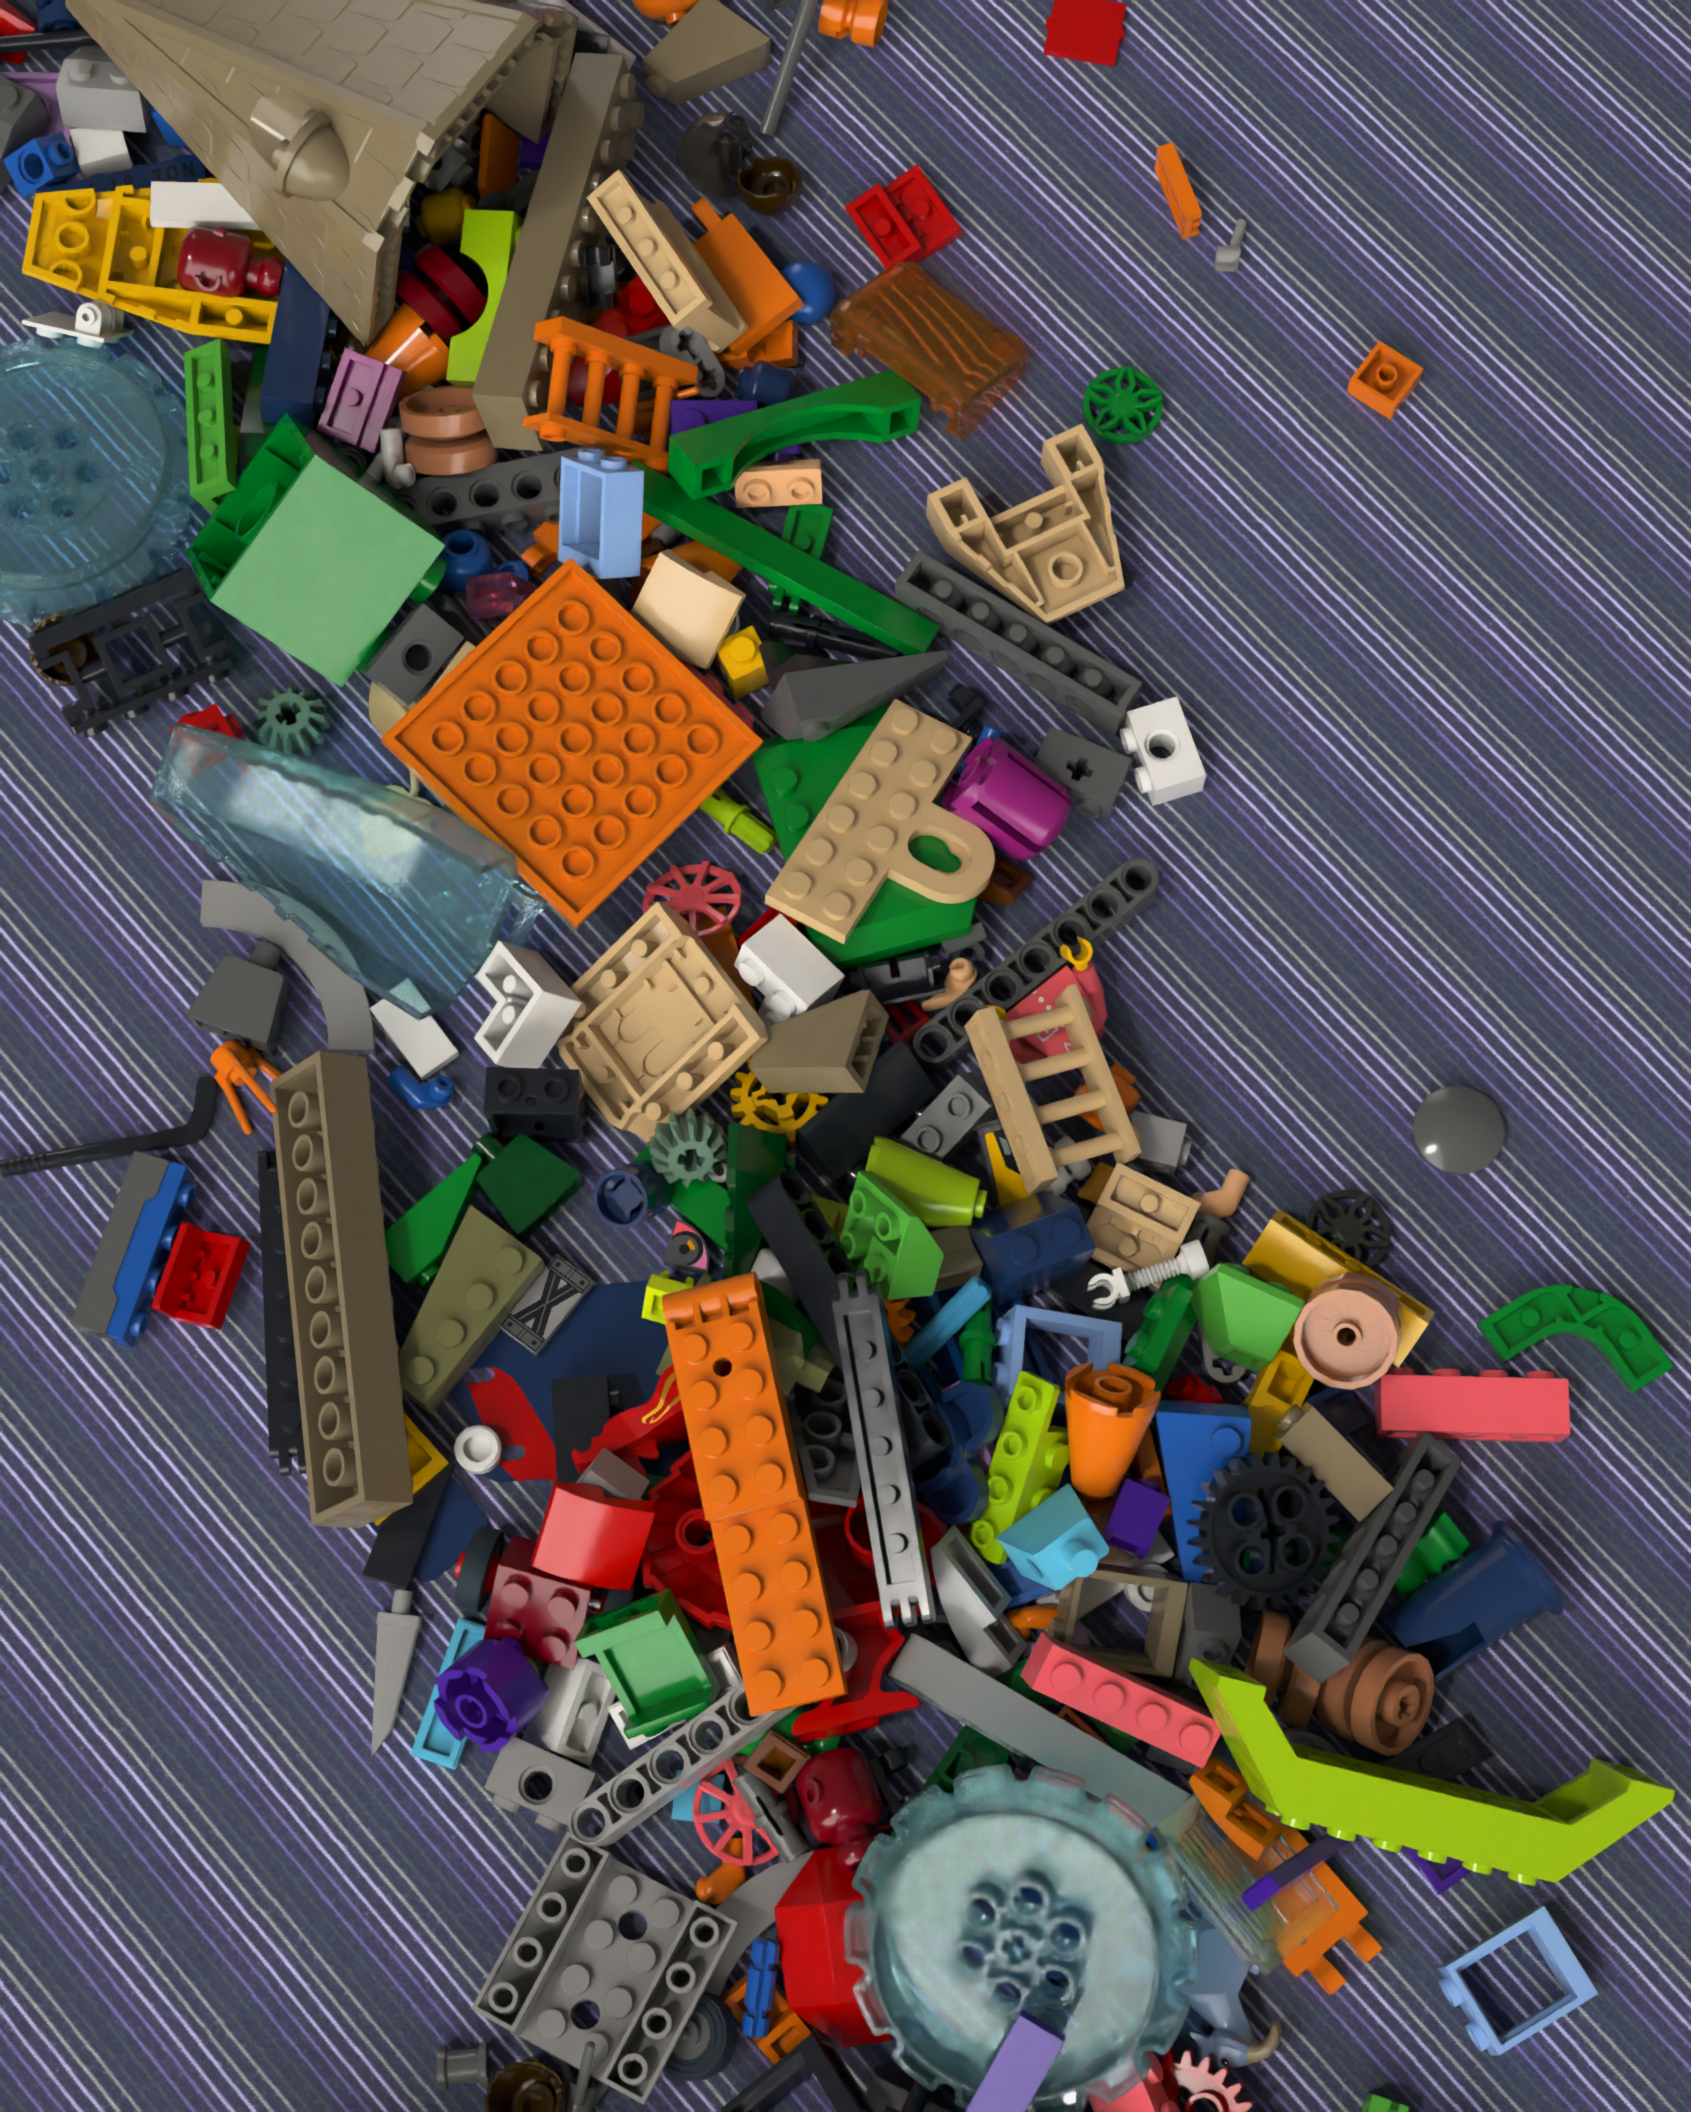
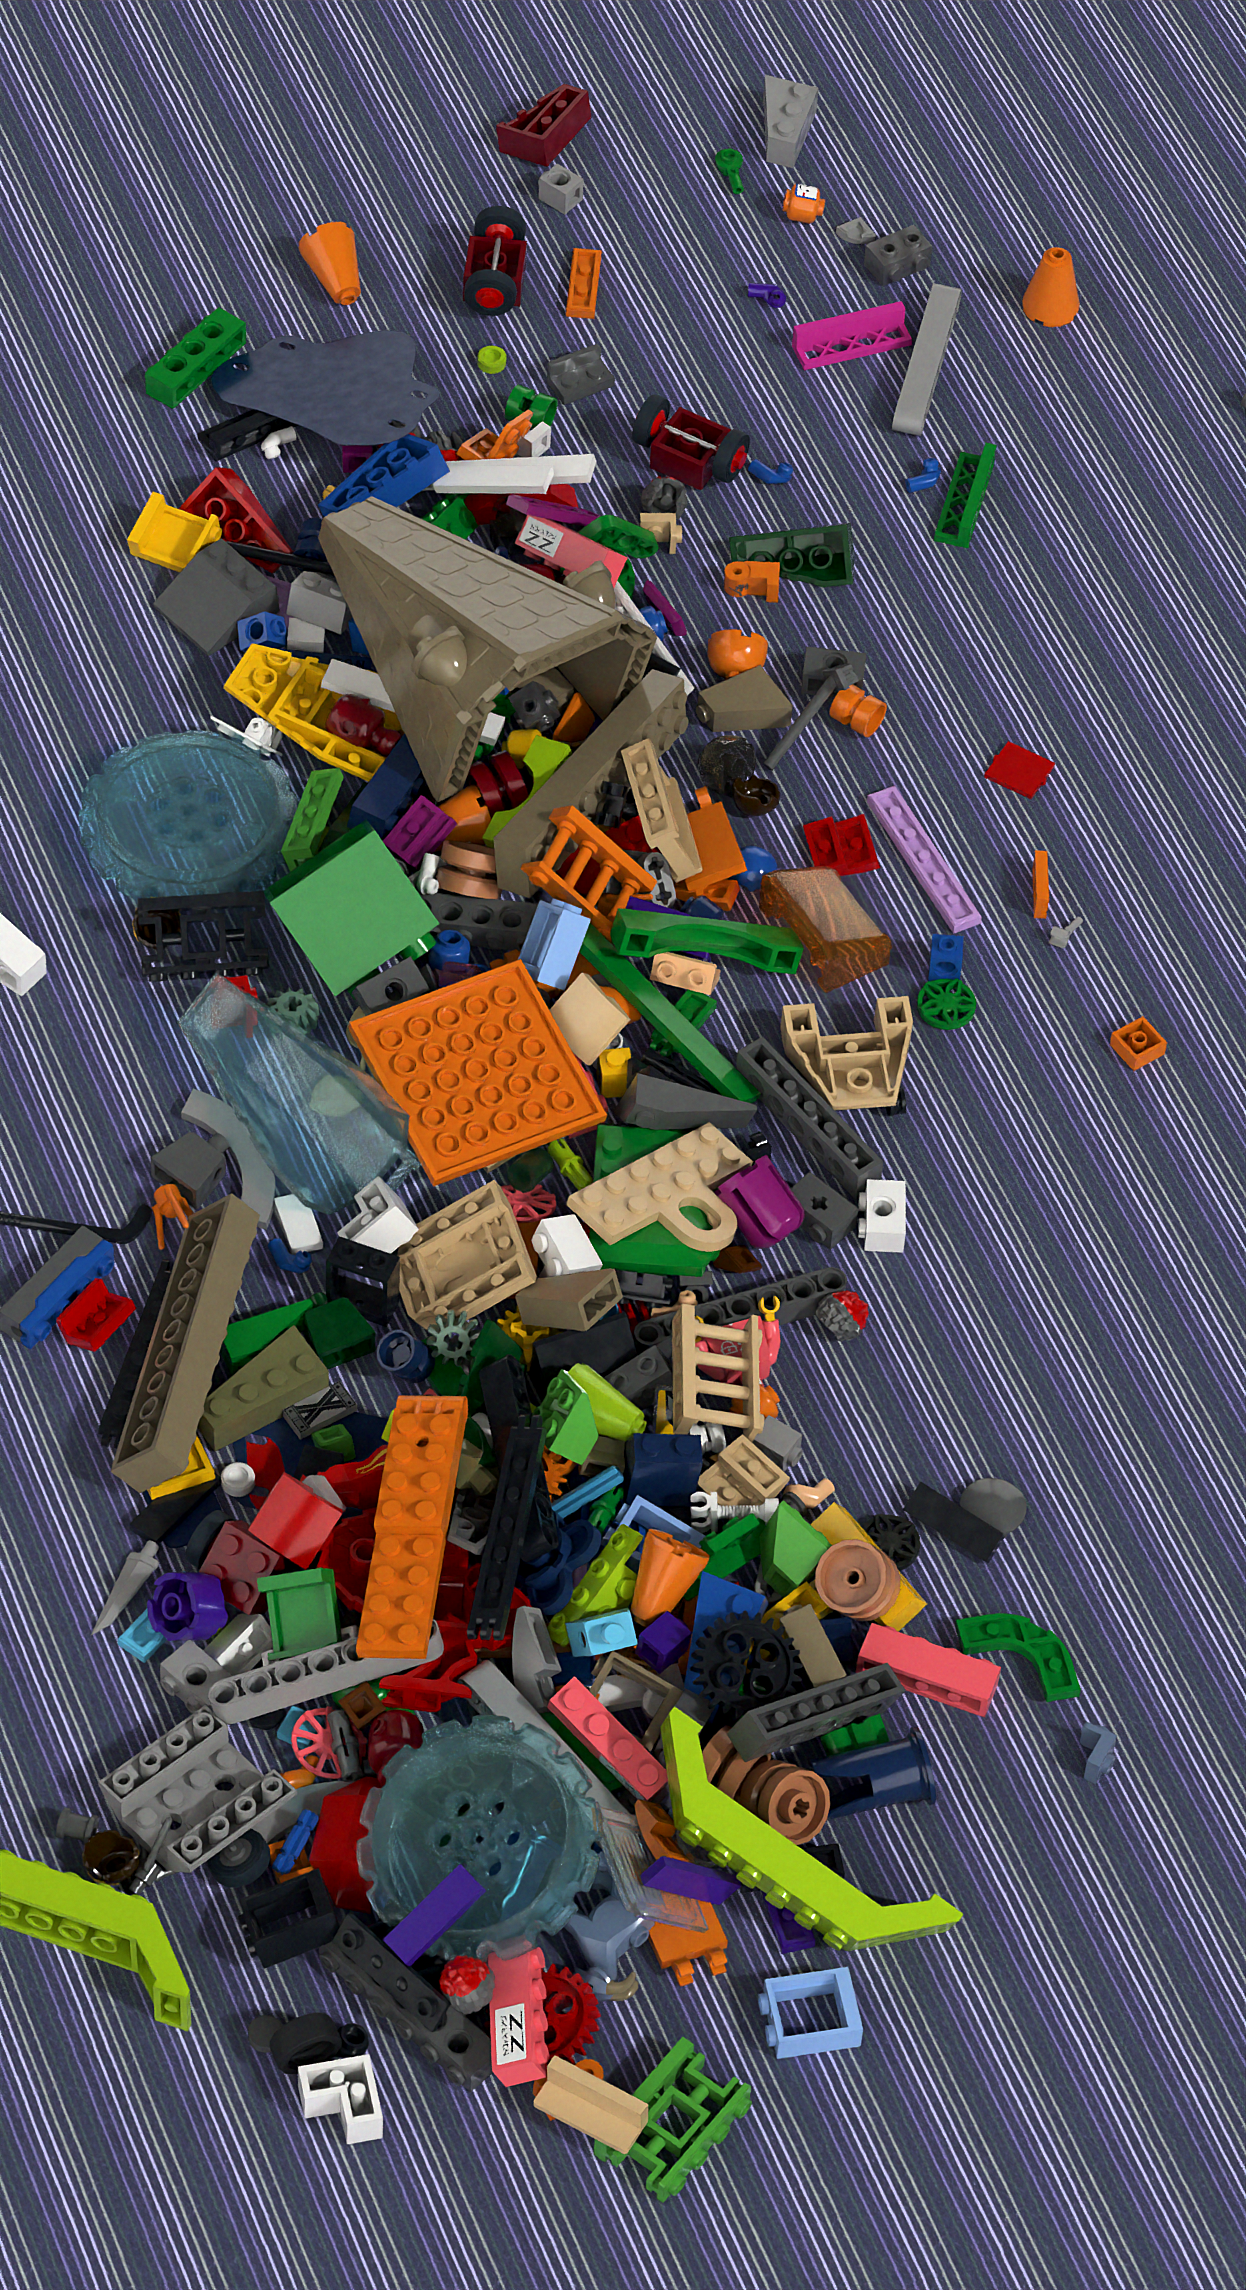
camera: 15 degrees right, 20 degrees down
none -> bright green slope [311,1424,356,1462]
none -> clear green brick [507,1147,553,1192]
none -> dark grey piece [815,1290,869,1342]
none -> lavender tile [867,786,982,934]
none -> black tile [903,1481,1006,1563]
none -> blue brick [928,934,964,982]

